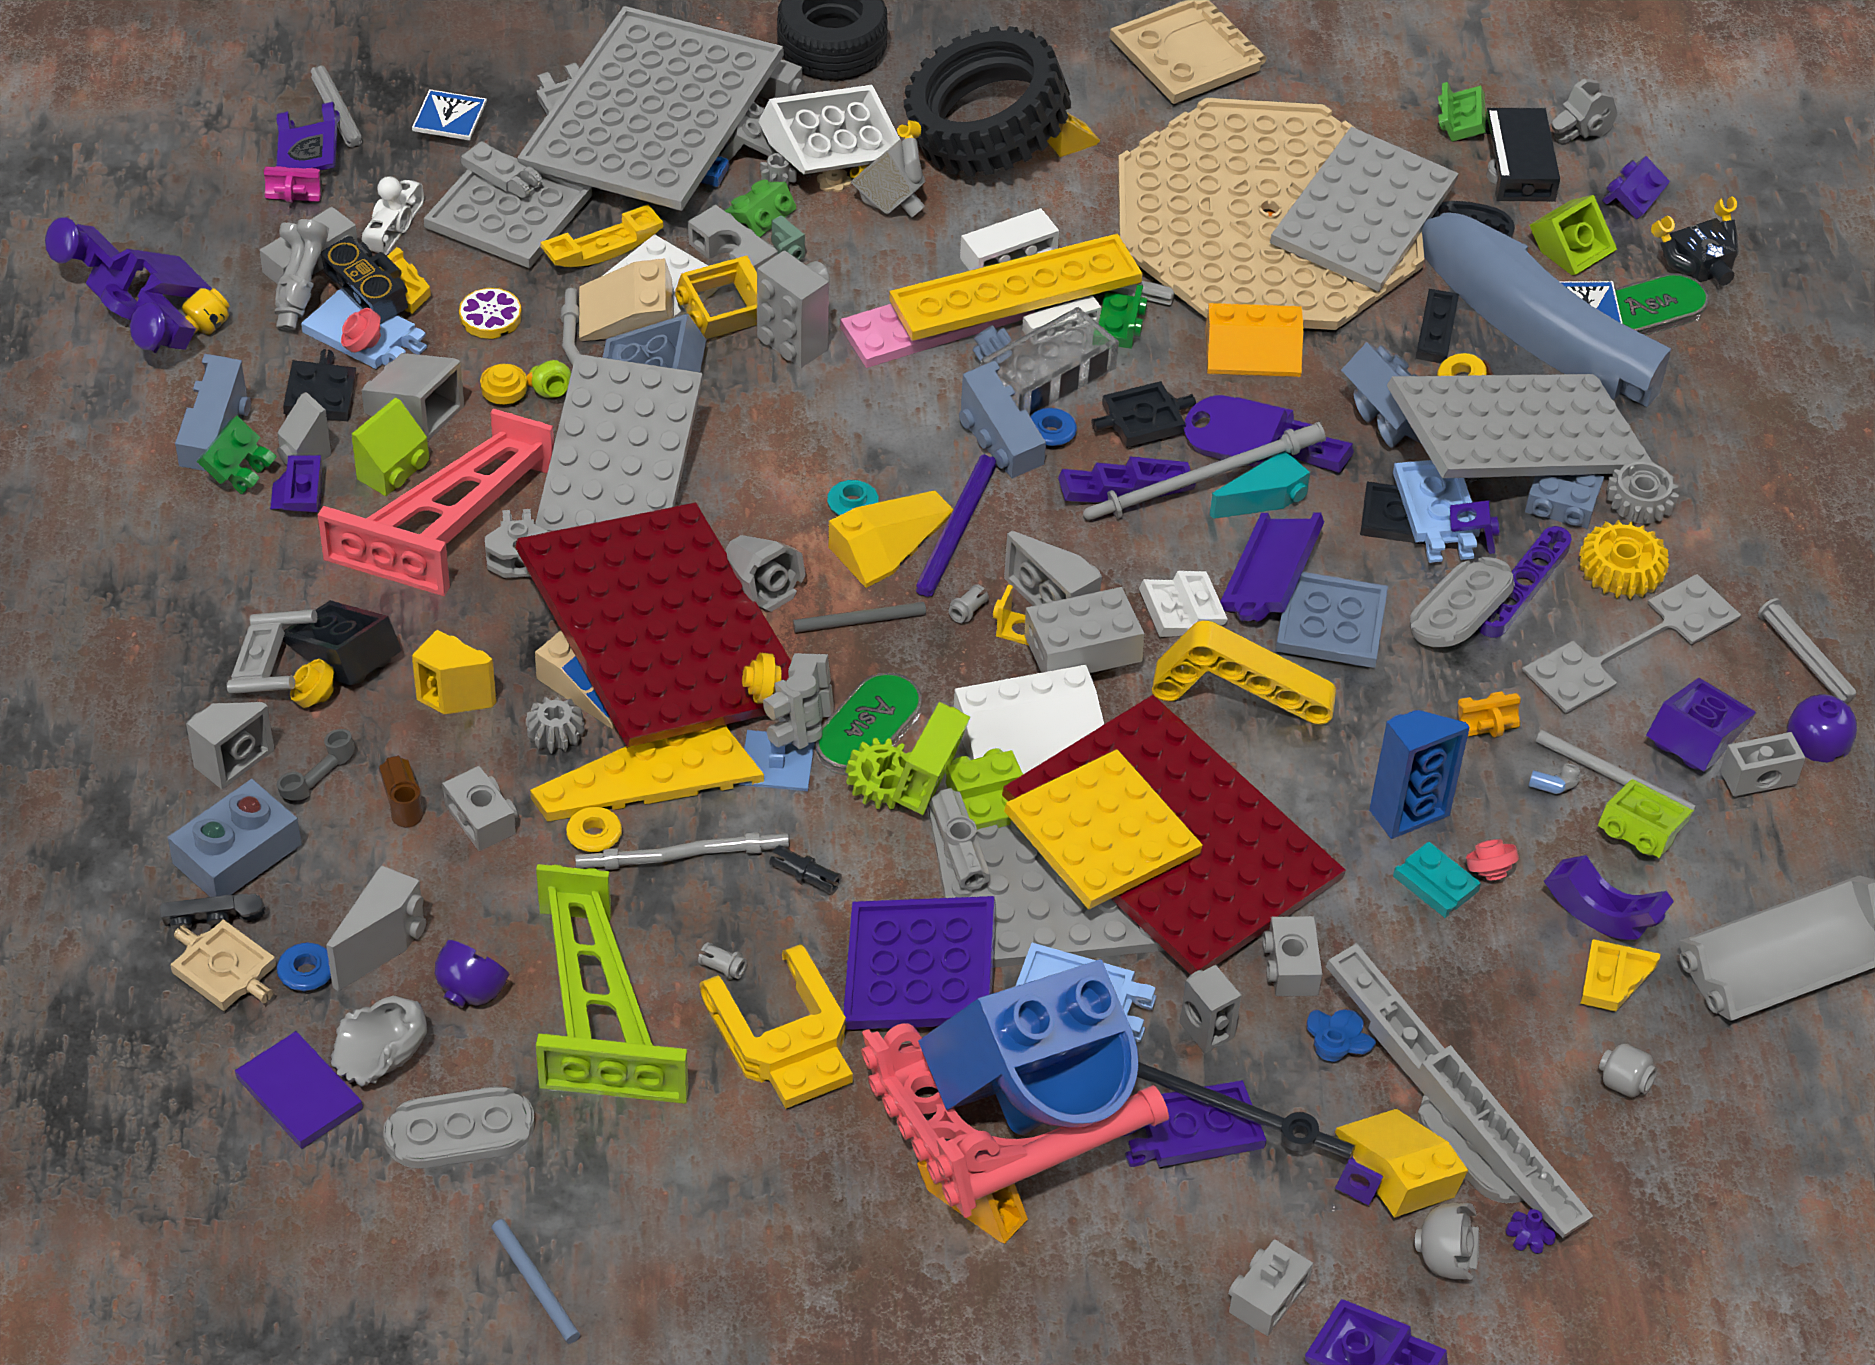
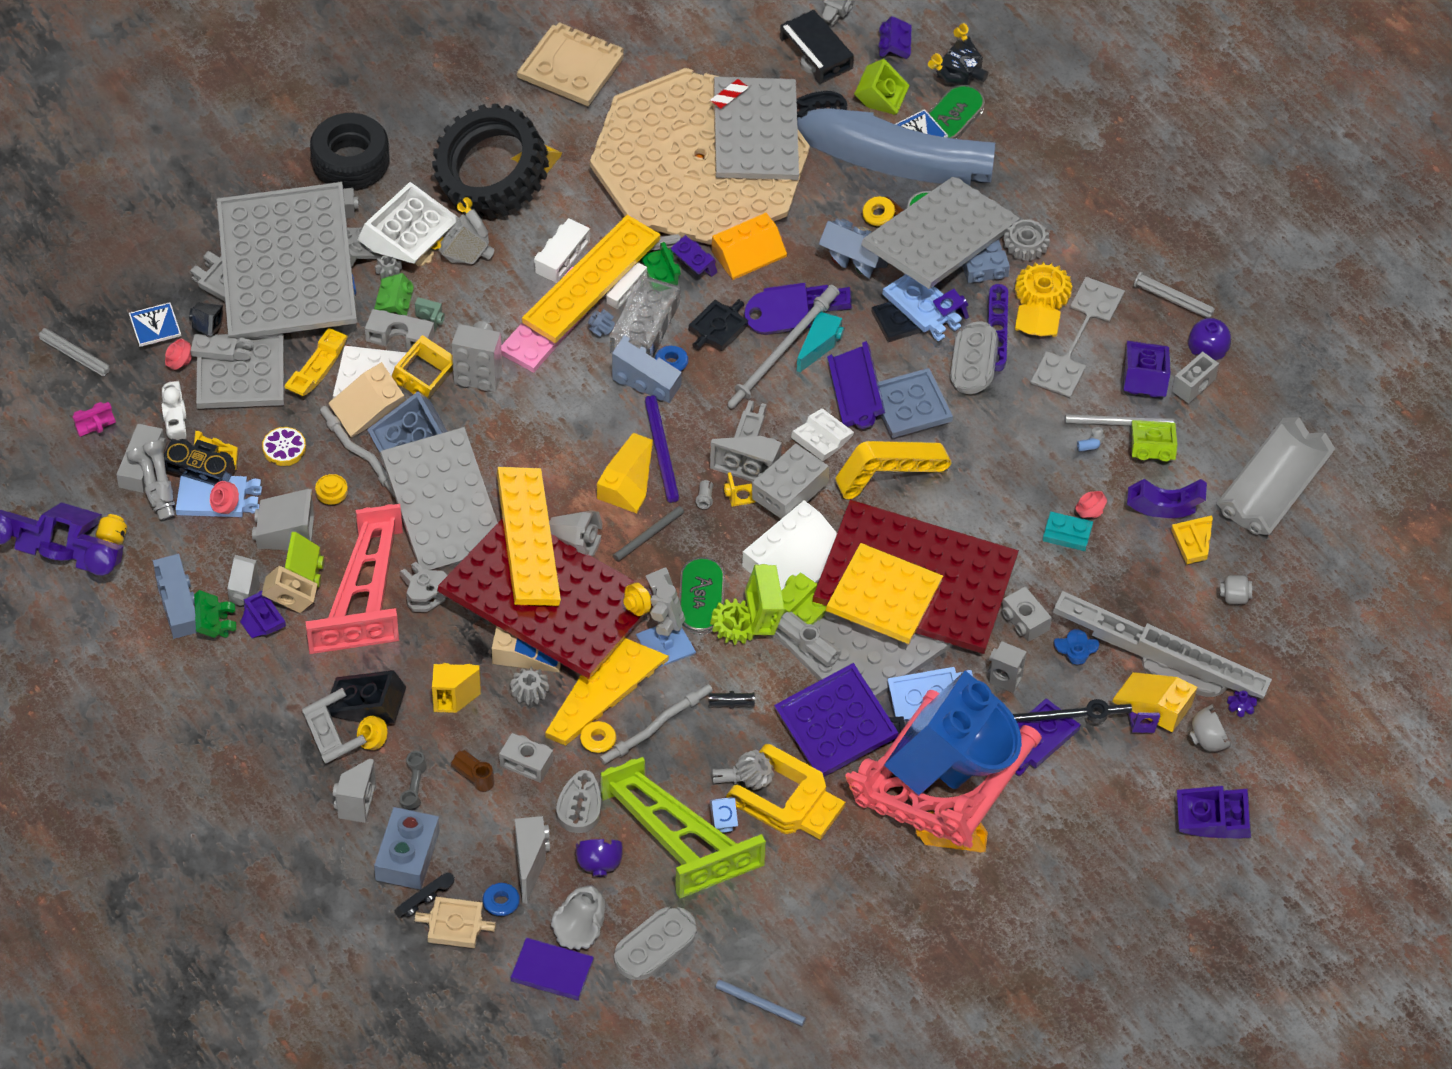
camera: 30 degrees left, 5 degrees up
dark purple flag [277,102,340,170] -> none
black plate [283,349,356,422] -> none
lime animal [526,360,571,398] -> none
teal piece [827,480,879,516] -> none
dark purple slope [1058,456,1196,502] -> none
light grey brick [1228,1239,1313,1336] -> none
blue slope [1369,710,1470,839] -> none
black tile [1415,289,1459,363] -> none
bright green bracket [1438,82,1486,142] -> none
light orange hips [1458,691,1521,738] -> none
none -> coral plate [165,339,192,370]
none -> black slope [189,302,223,336]
none -> tan brick [262,566,317,613]
none -> yellow plate [497,467,561,606]
none -> light grey piece [556,770,601,833]
none -> dark purple bracket [671,235,717,277]
none -> sticker [710,79,749,109]
none -> light blue brick [710,797,738,832]
none -> light grey hinge [734,400,767,438]
none -> light grey gear [735,749,775,790]
none -> yellow slope [1015,301,1061,337]

